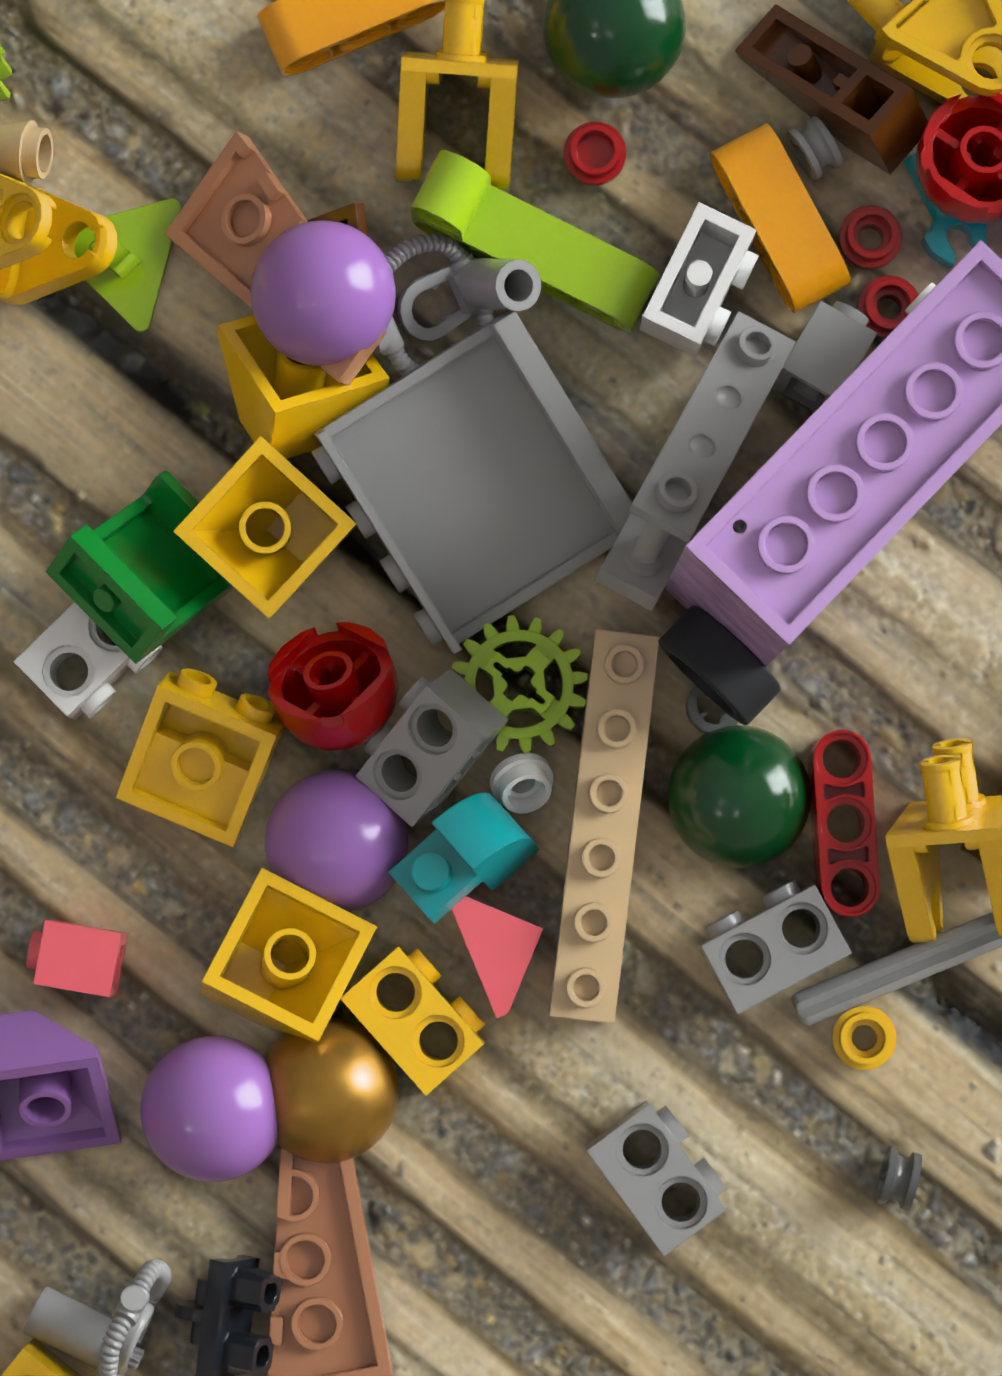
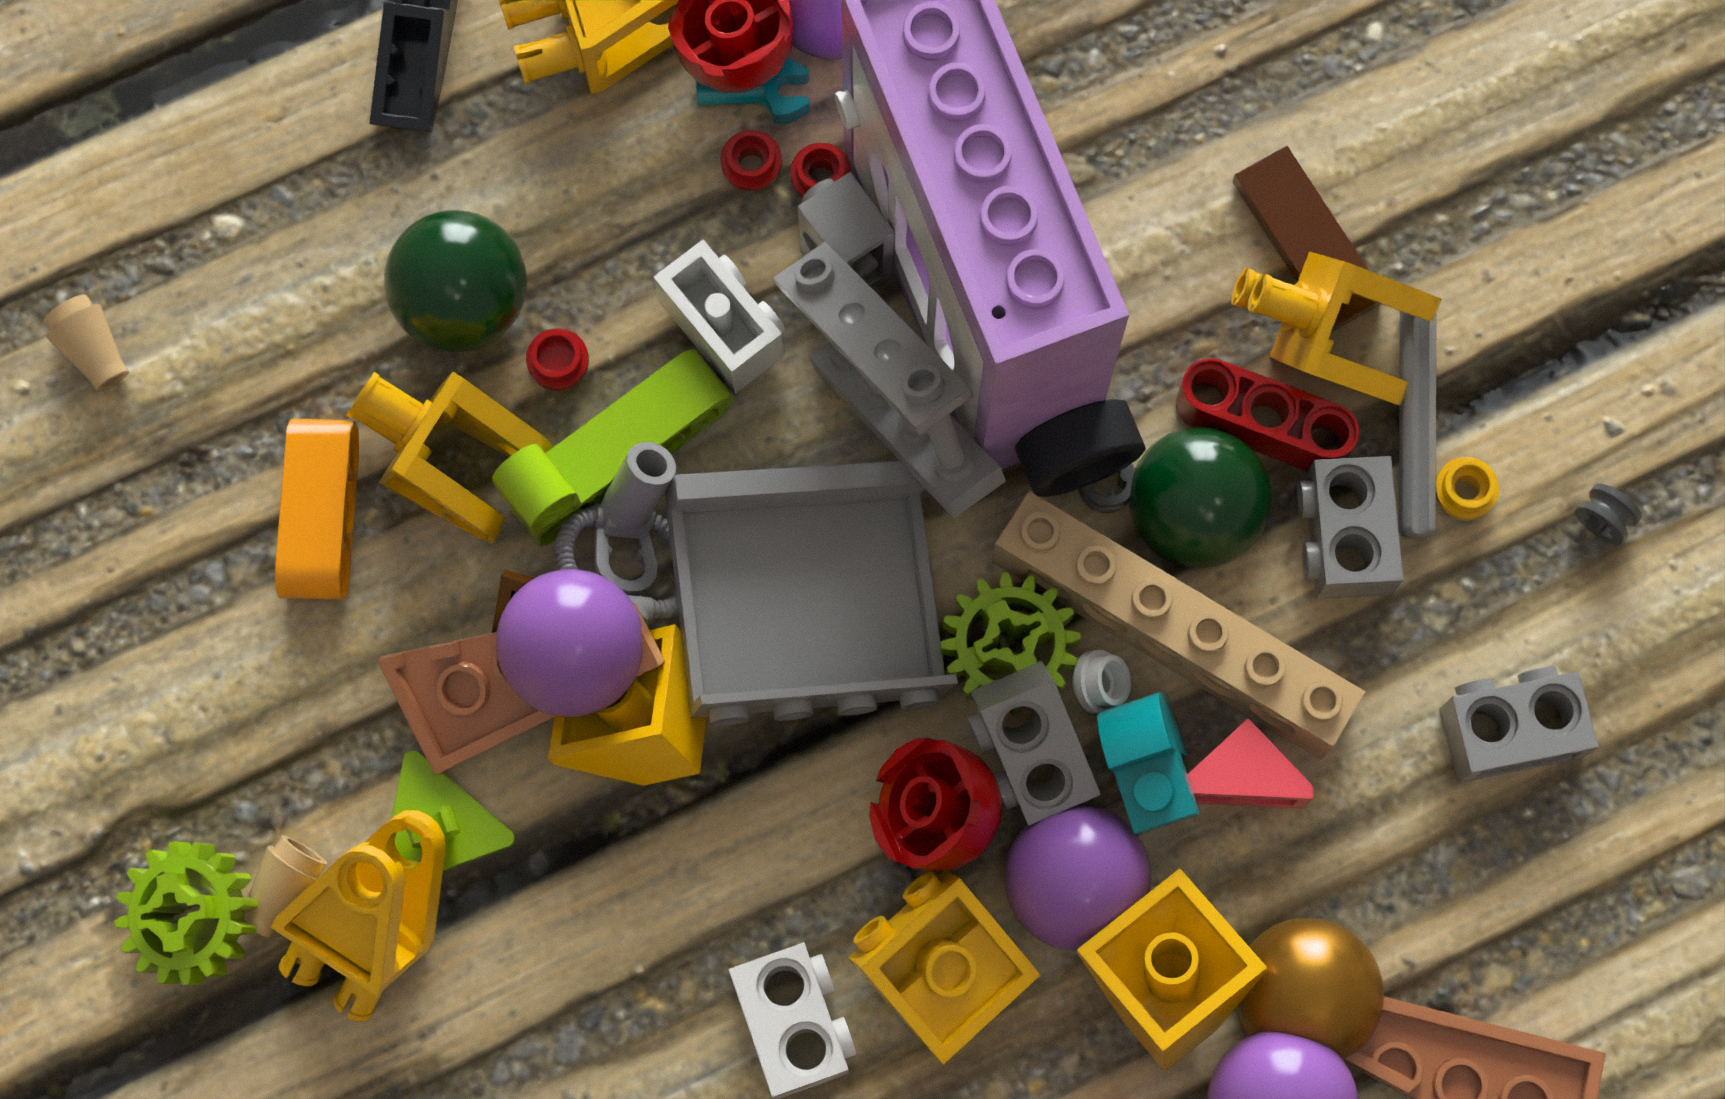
camera: 65 degrees left, 10 degrees down
green panel [45,471,233,664] -> none
yellow slope [173,436,357,619] -> none
yellow brick [341,946,485,1096] -> none
light orange beam [709,123,851,313] -> none
reddish brown slope [735,4,928,175] -> none
light grey bush [786,116,843,181] -> none

